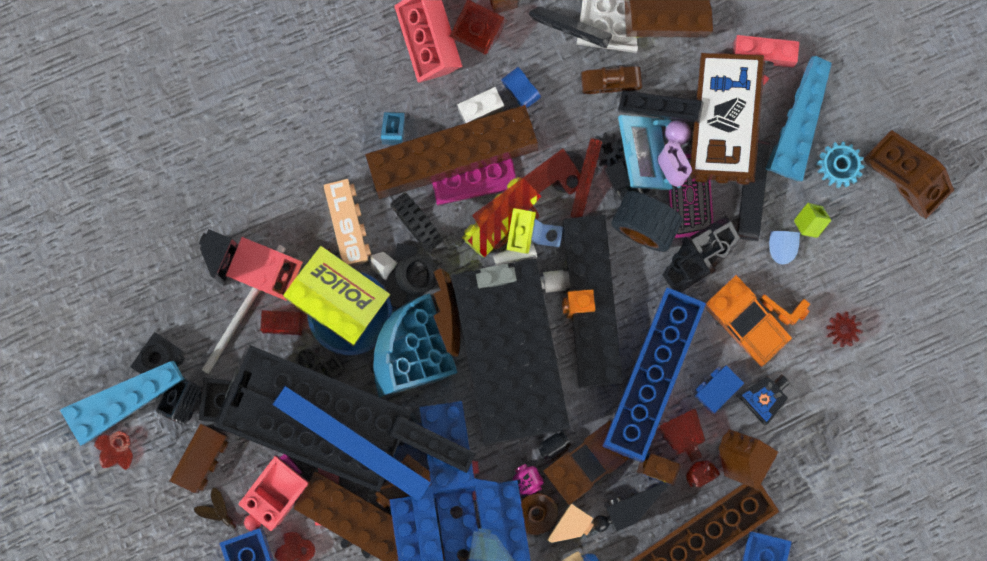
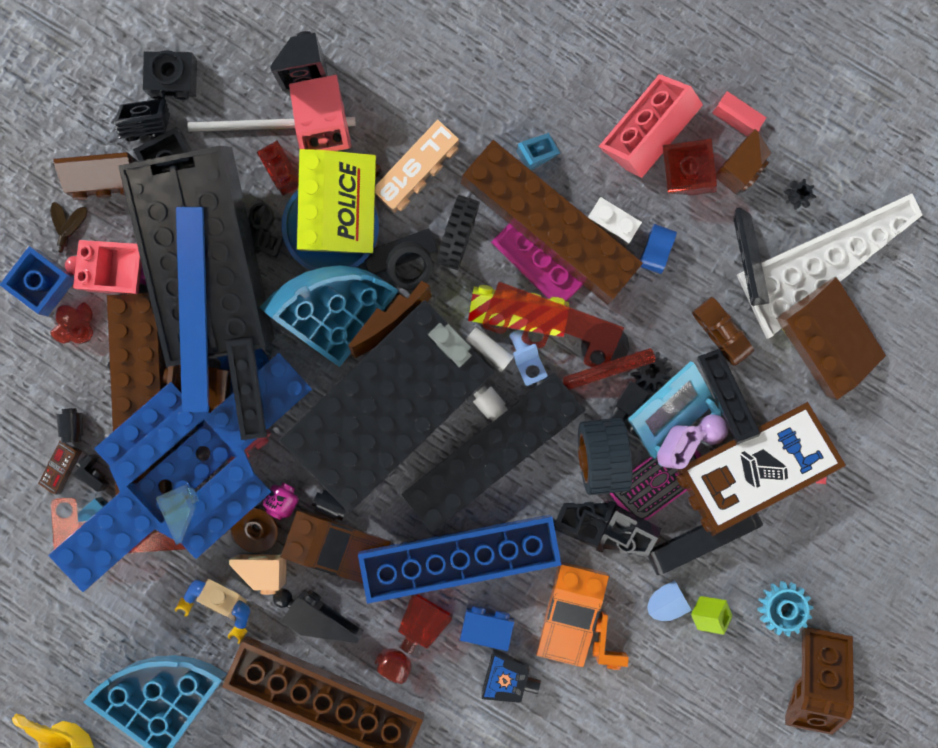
camera: 55 degrees right, 5 degrees up
dark azure wing [60,361,184,446] -> none
clear red plate [94,431,133,470] -> none
white slope [371,252,398,280] -> none
neon yellow plate [506,208,536,254] -> none
orange bracket [562,290,595,319] -> none
reddish brown torso [636,453,681,486] -> none
reddish brown slope [719,429,779,490] -> none
coral arch [733,35,799,68] -> none
dark azure wing [766,56,832,182] -> none
clear red gear [826,312,863,348] -> none

